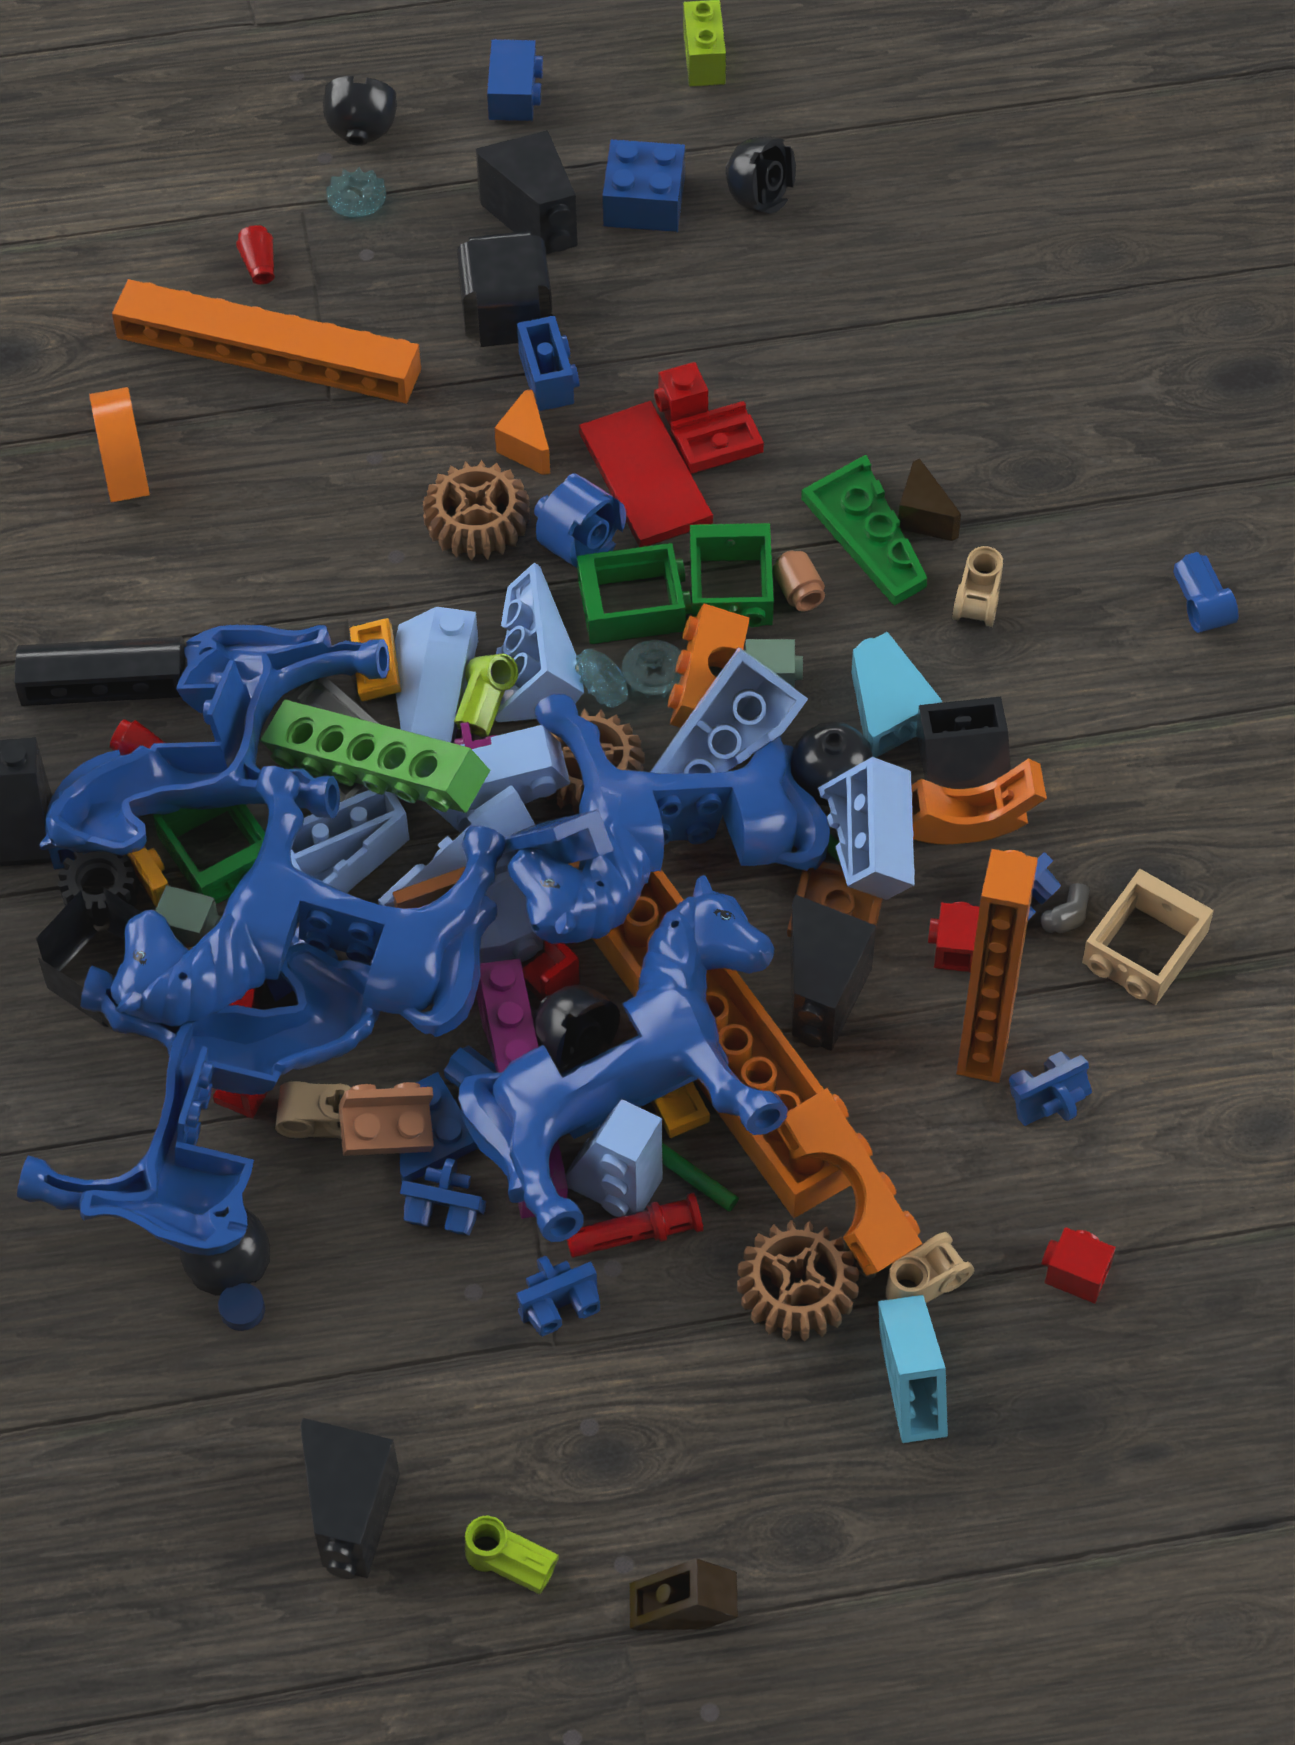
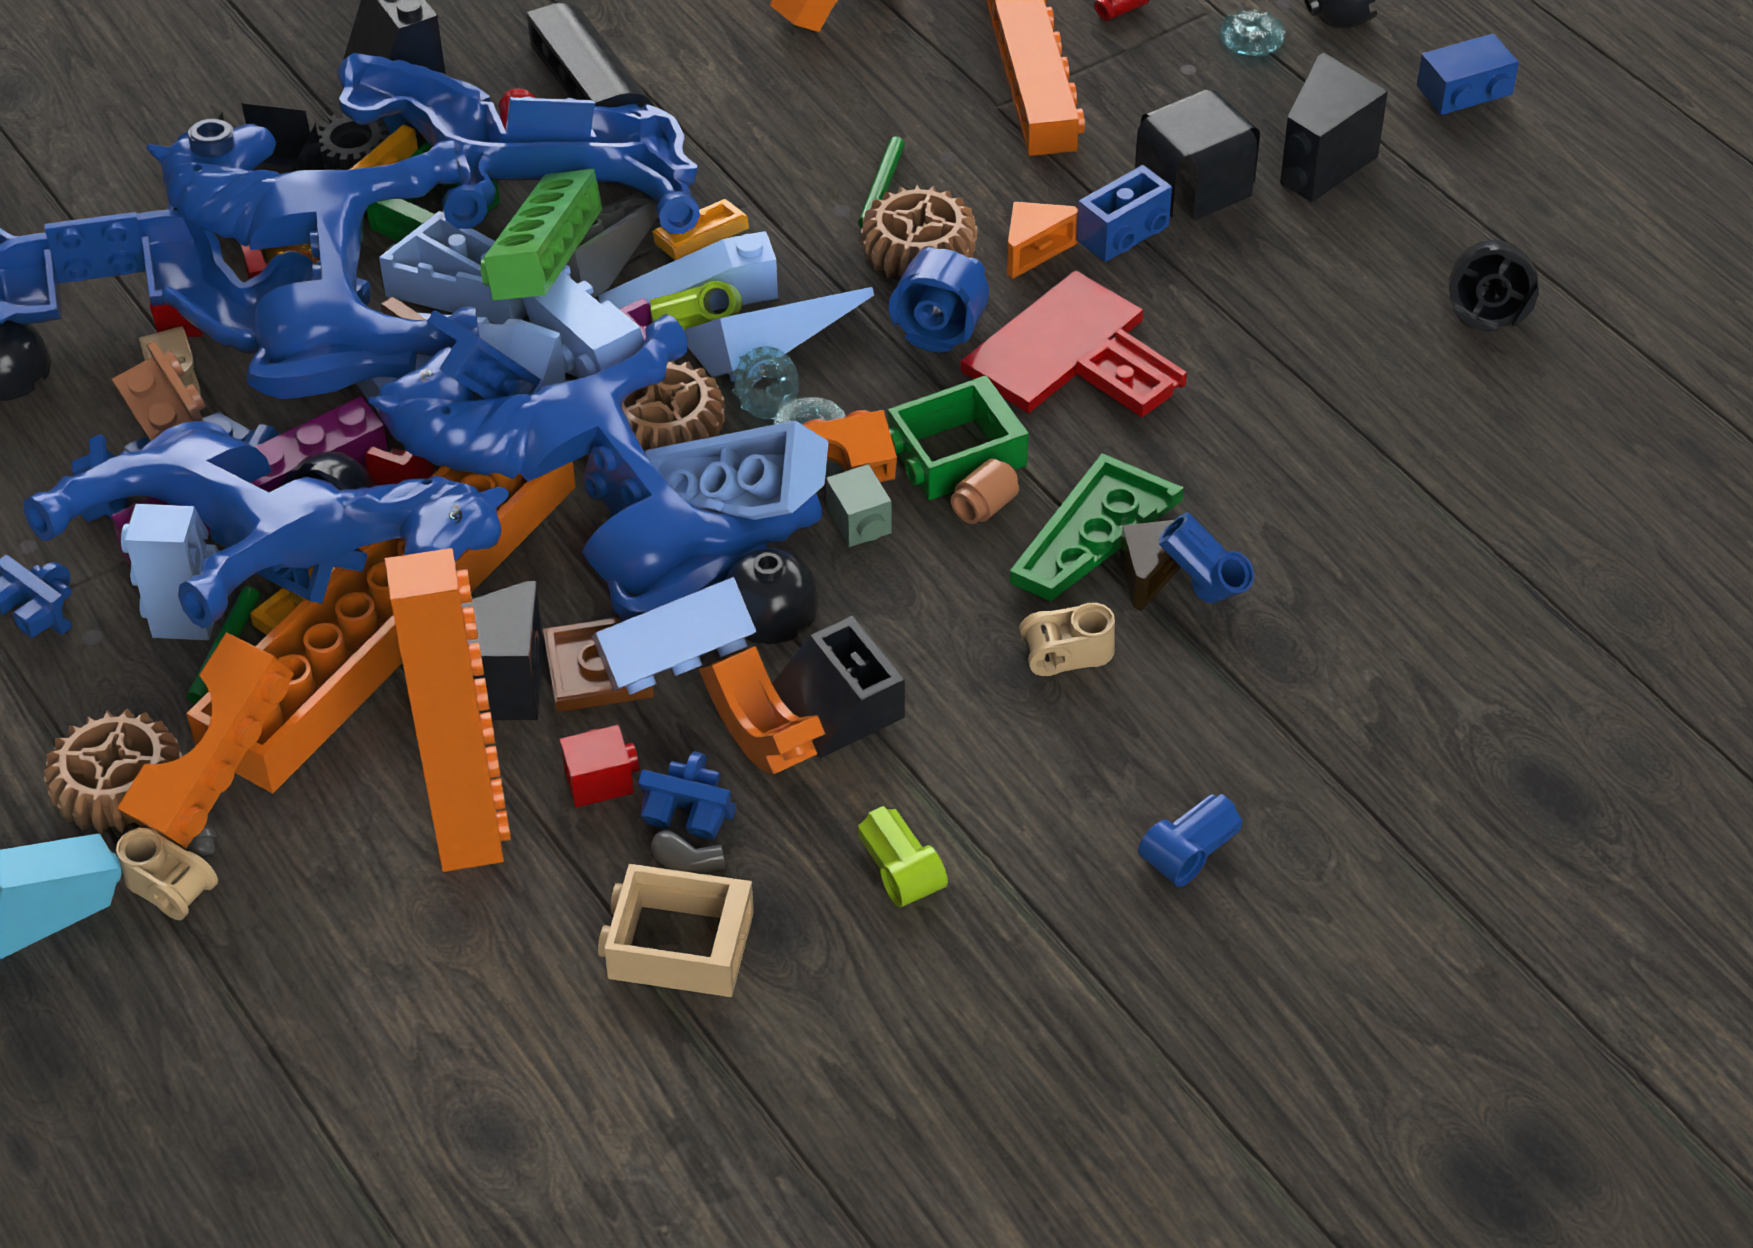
camera: 65 degrees right, 10 degrees down
red pin [567,1192,704,1258] -> none
green window [577,543,692,644] -> none
blue brick [602,139,685,232] -> none
red brick [654,362,708,428] -> none
lime brick [683,0,726,86] -> none
medium azure slope [851,632,942,758] -> none
blue hips [1009,1051,1092,1126] -> none
red brick [1041,1227,1116,1304] -> none
none -> dark blue tile [188,119,235,157]
none -> lime piece [857,806,948,908]
none -> bar [858,136,905,228]
none -> blue piece [1158,512,1254,604]

